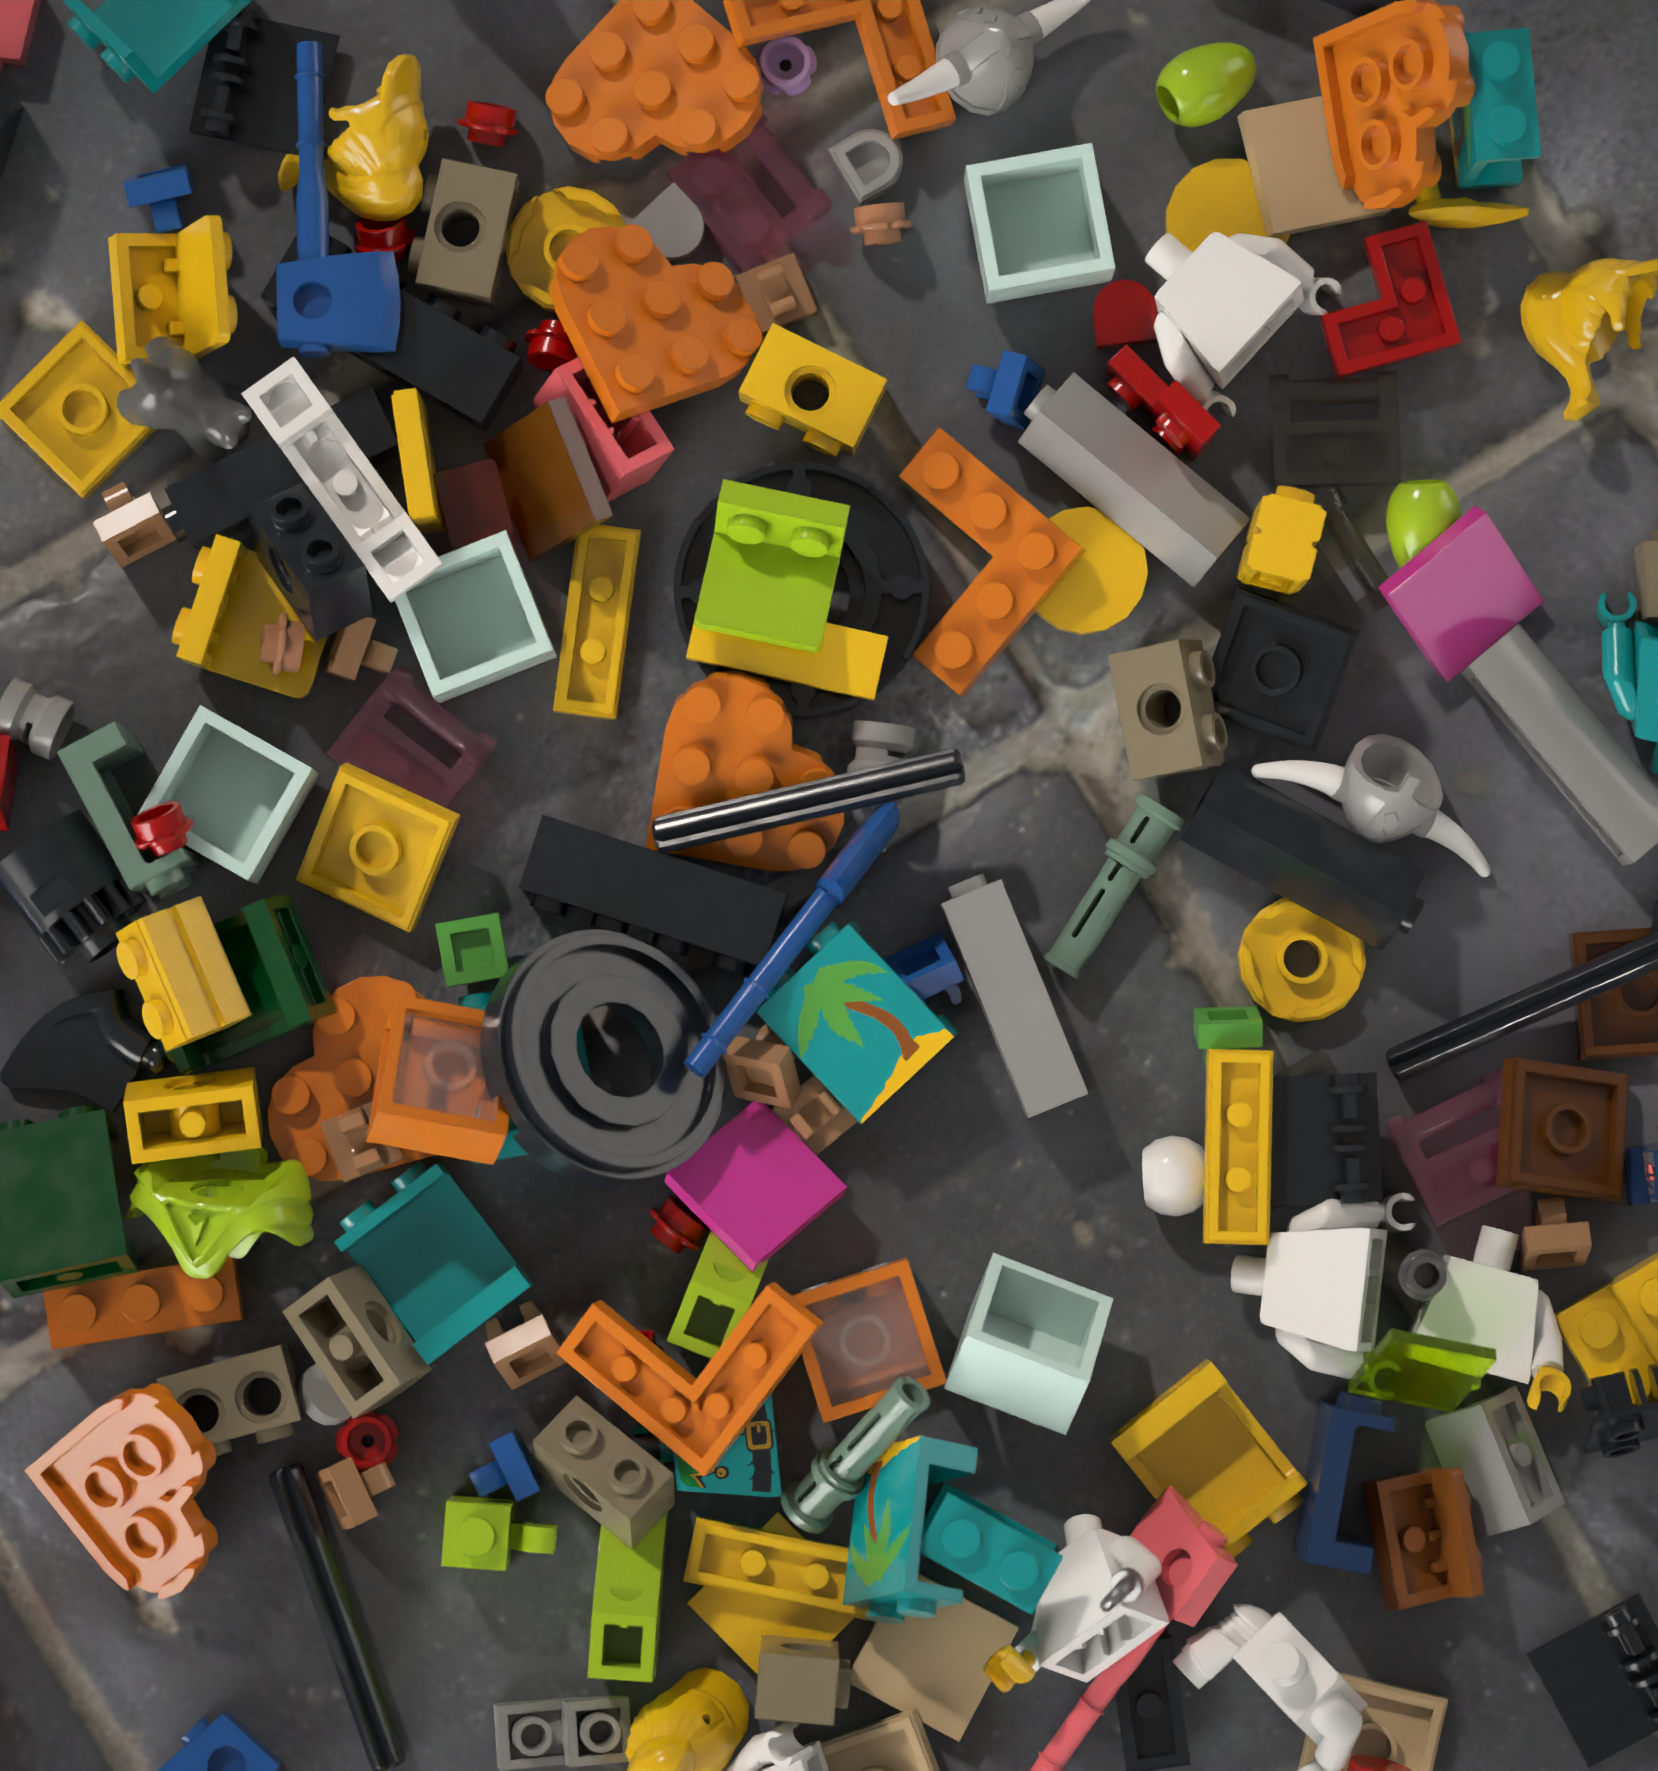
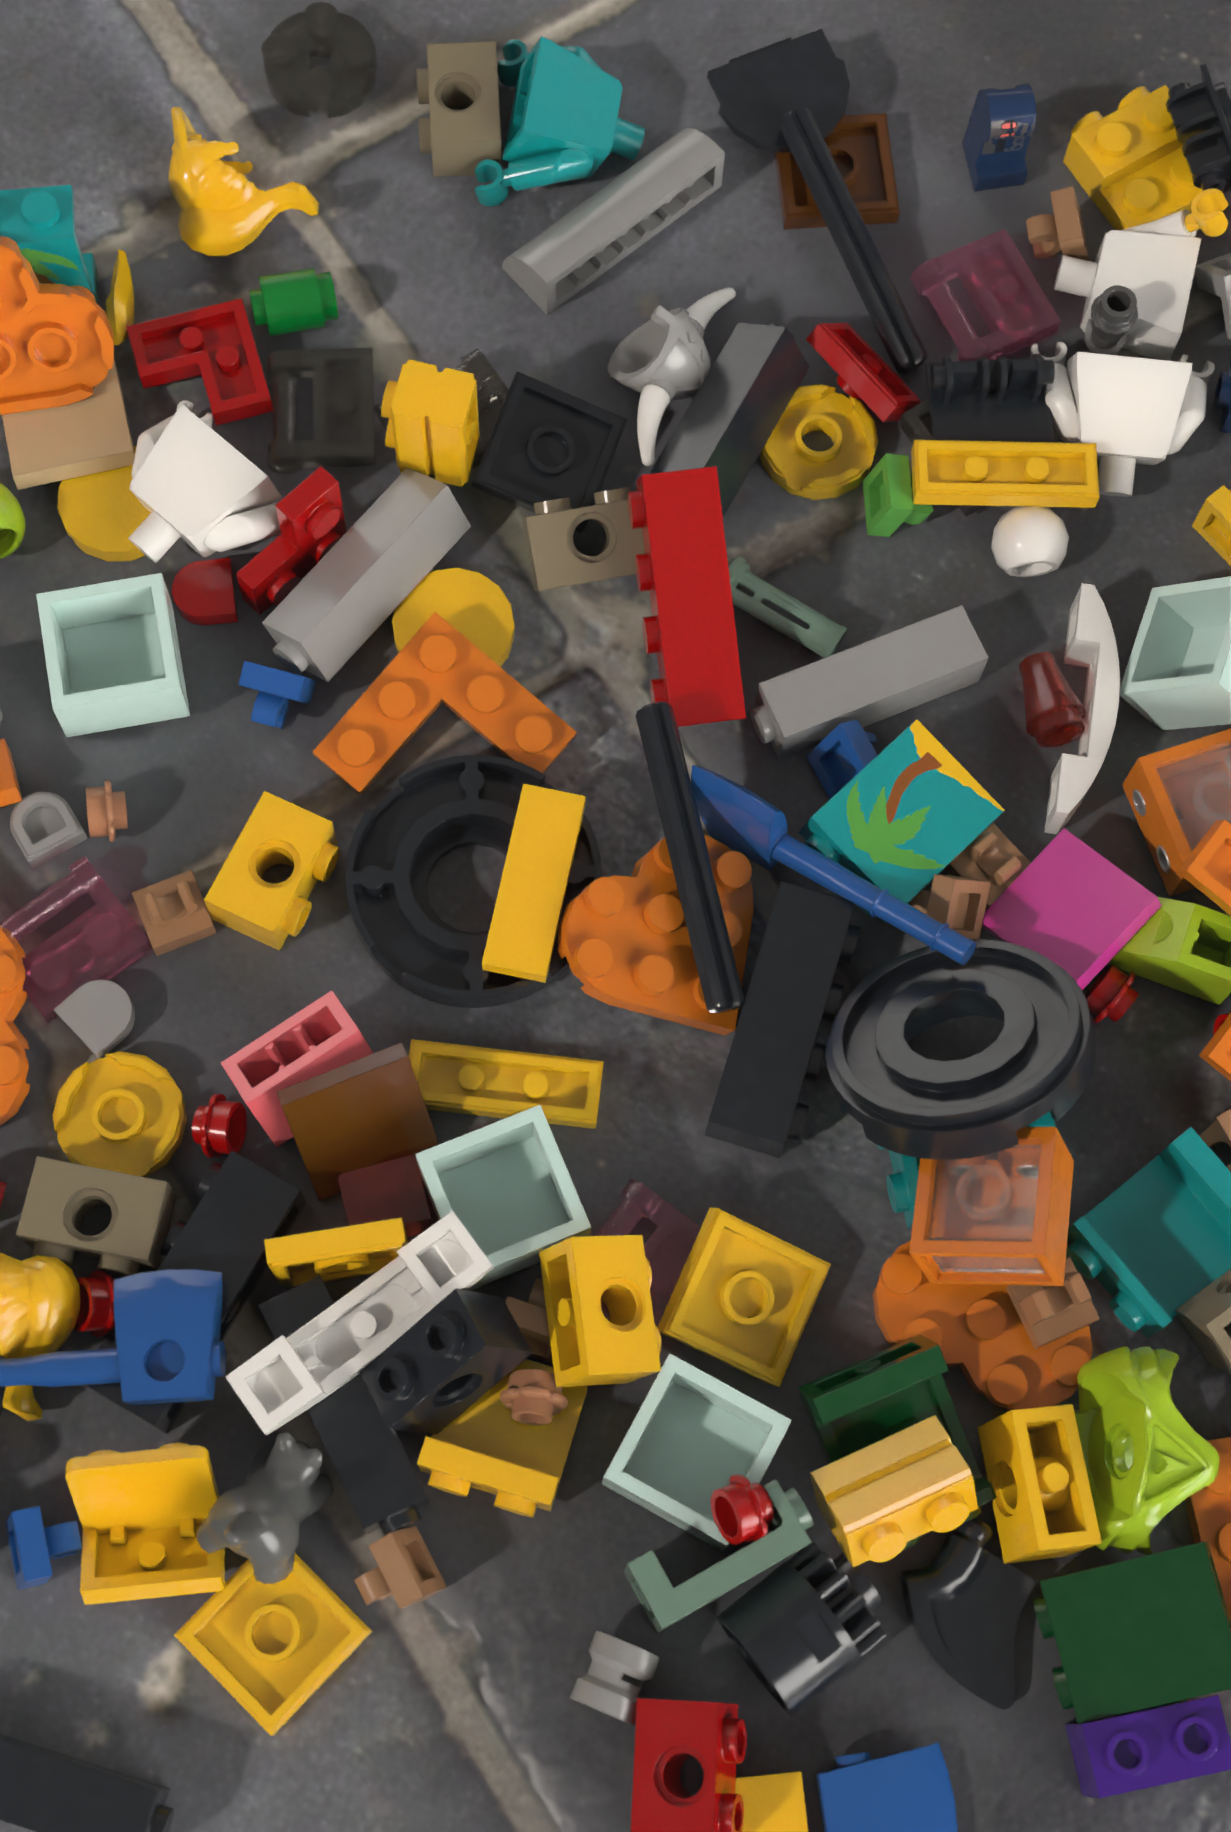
camera: 95 degrees left, 15 degrees down
bright green tile [435,913,510,988] -> none
orange plate [549,224,763,423] -> none
lime bracket [694,479,850,653] -> none
light grey wheel [847,720,916,773] -> none
clear neon green piece [1348,1328,1497,1412] -> none
dark pink tile [1378,505,1544,683] -> none
lime animal [1386,479,1462,568] -> none
reddish brown tile [1496,1057,1629,1203] -> none
none -> green brick [249,268,338,336]
none -> yellow brick [539,1235,662,1388]
none -> red brick [627,466,746,727]
none -> red plate [806,323,922,422]
none -> clear red cone [1019,652,1087,748]
none -> white slope [1044,583,1120,835]

